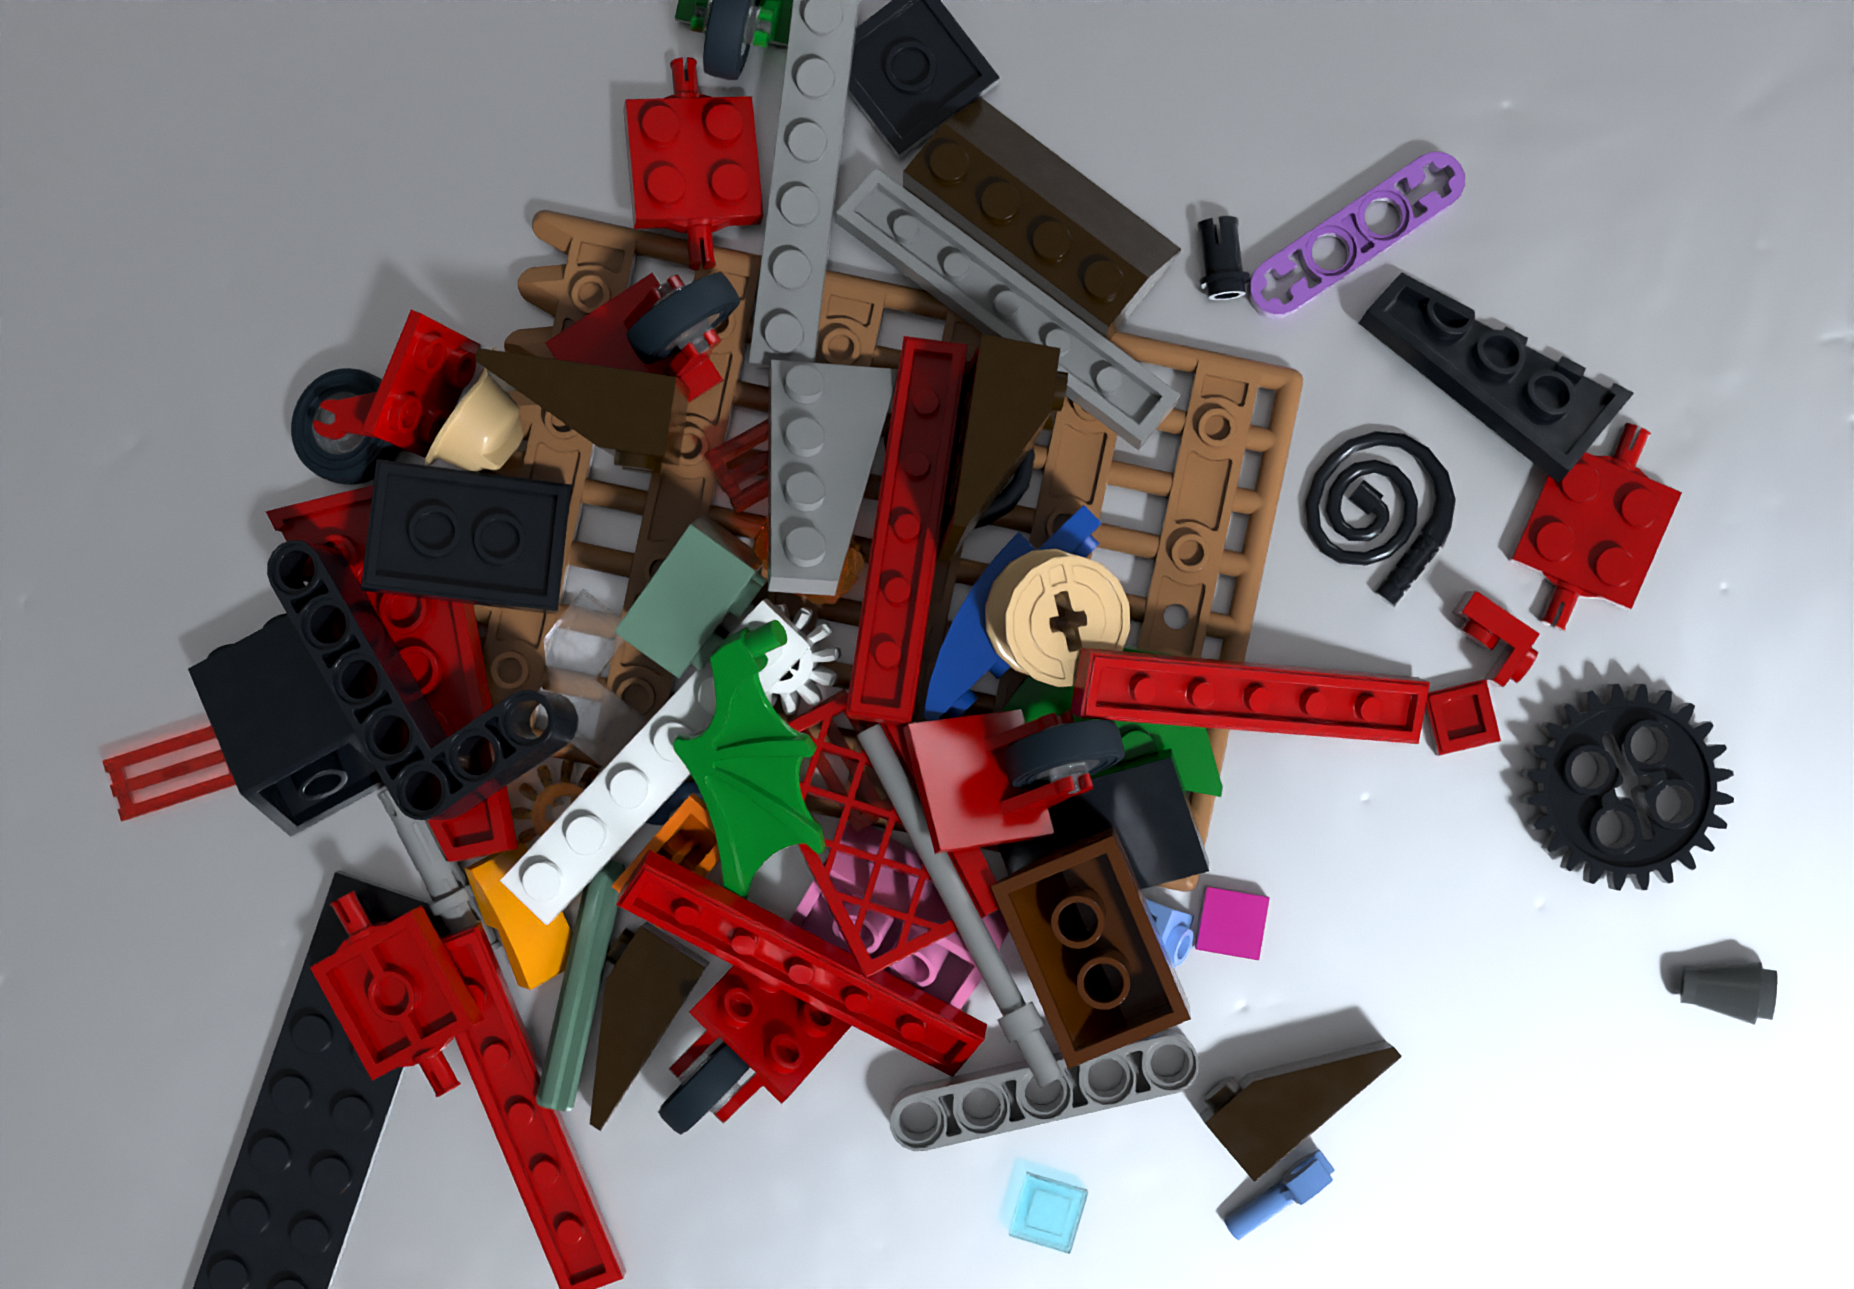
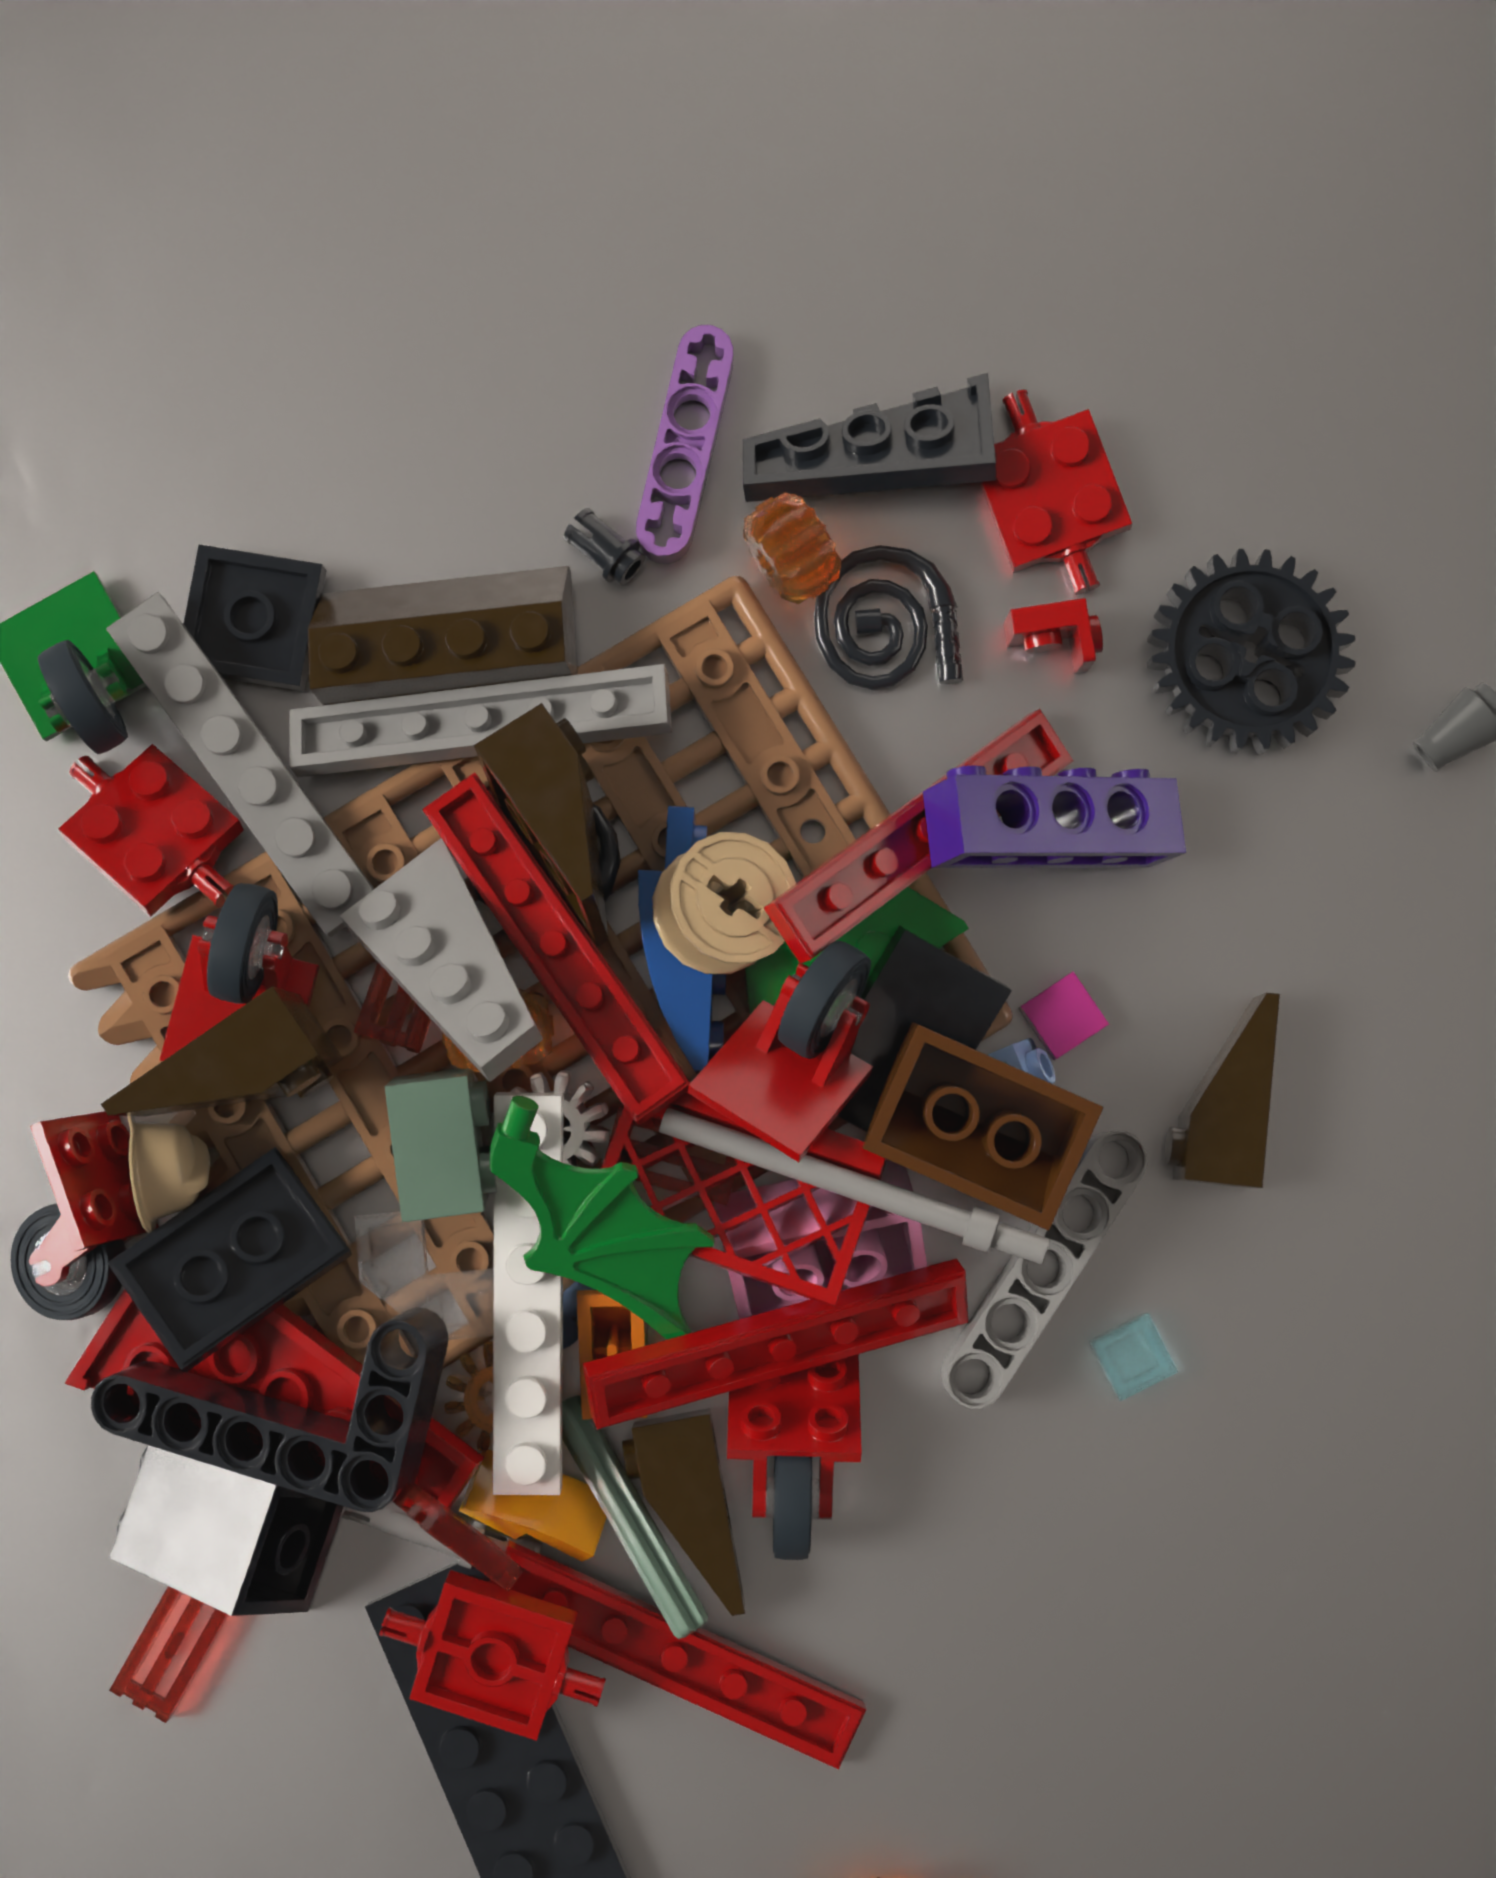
camera: 50 degrees left, 5 degrees down
medium blue bar [1224,1149,1335,1241] -> none
red tile [1425,679,1501,756] -> none
none -> clear red tile [393,1482,523,1592]
none -> clear orange gear [743,492,841,605]
none -> dark purple brick [923,765,1186,868]

